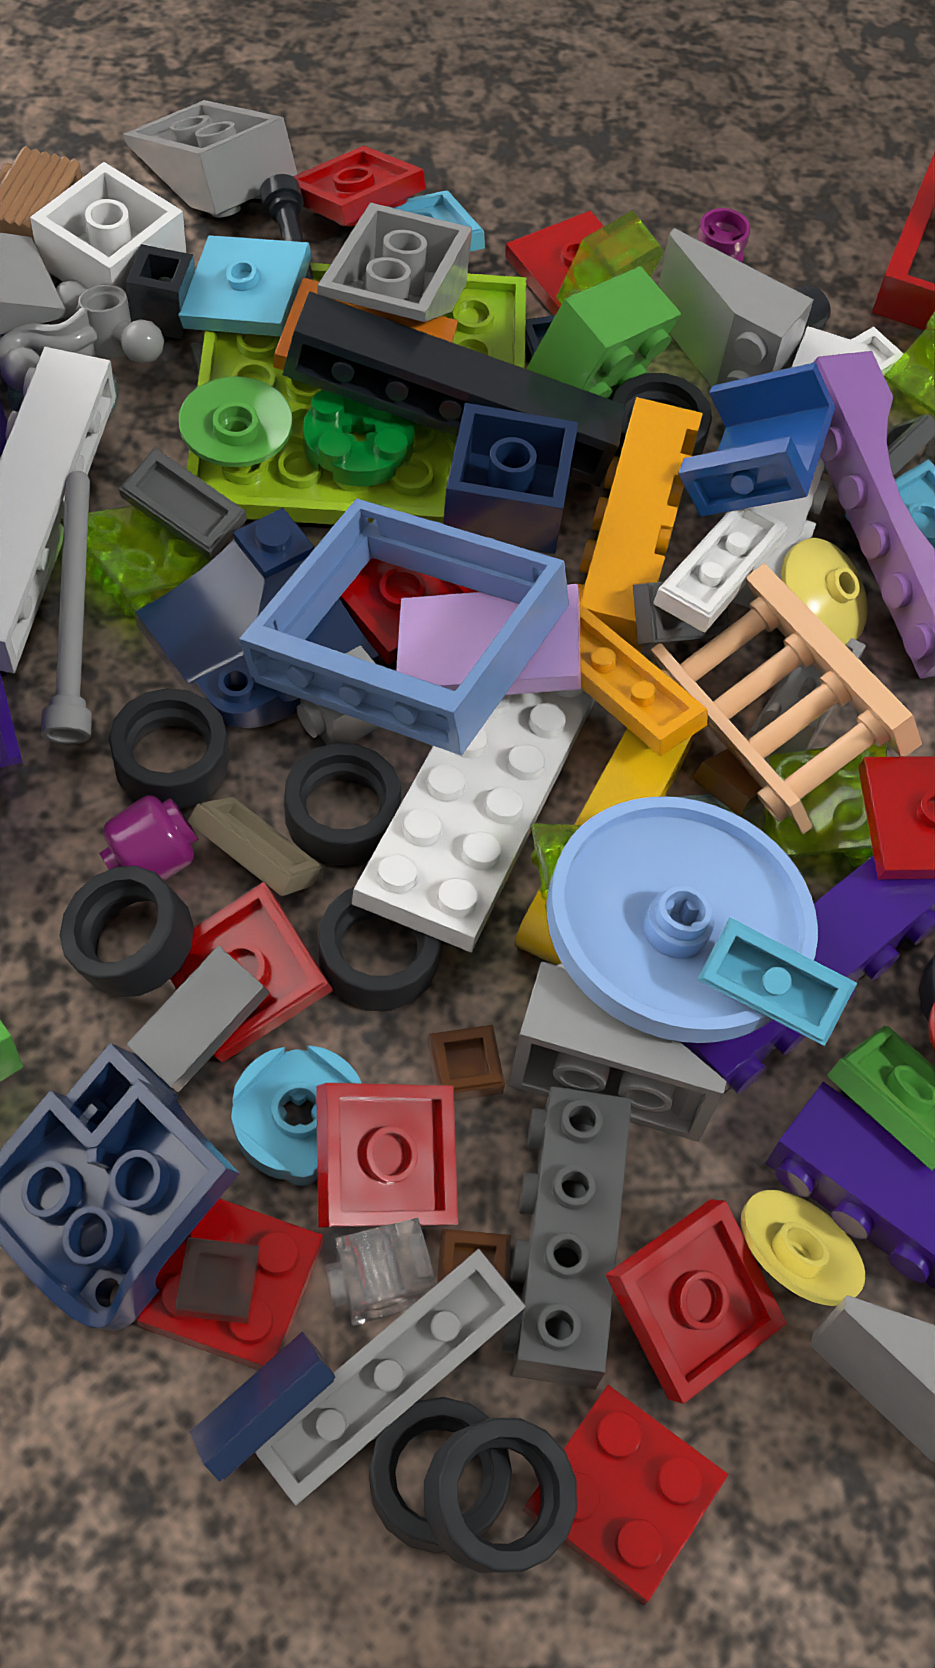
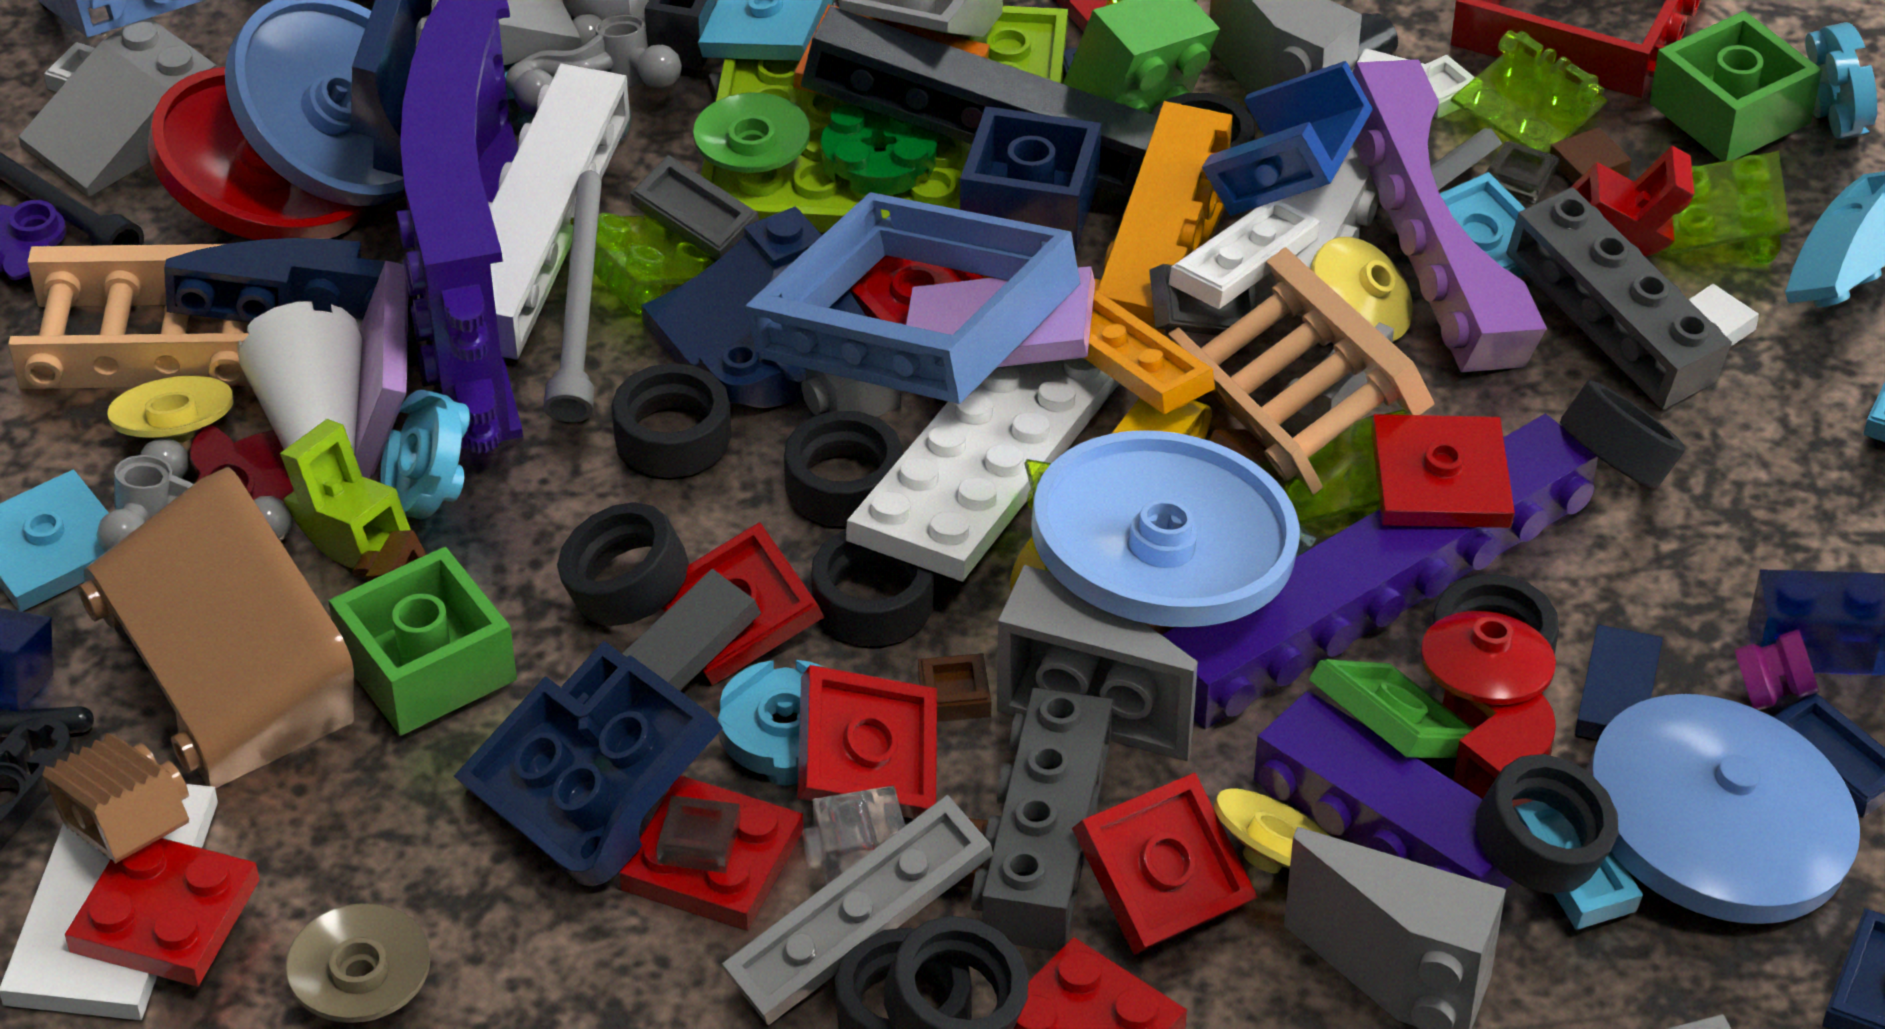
camera: 10 degrees right, 15 degrees down
magenta head [99,795,199,881] -> none
dark tan tile [188,796,323,896] -> none
dark blue tile [190,1331,336,1482] -> none
medium azure slope [697,917,857,1046] -> none

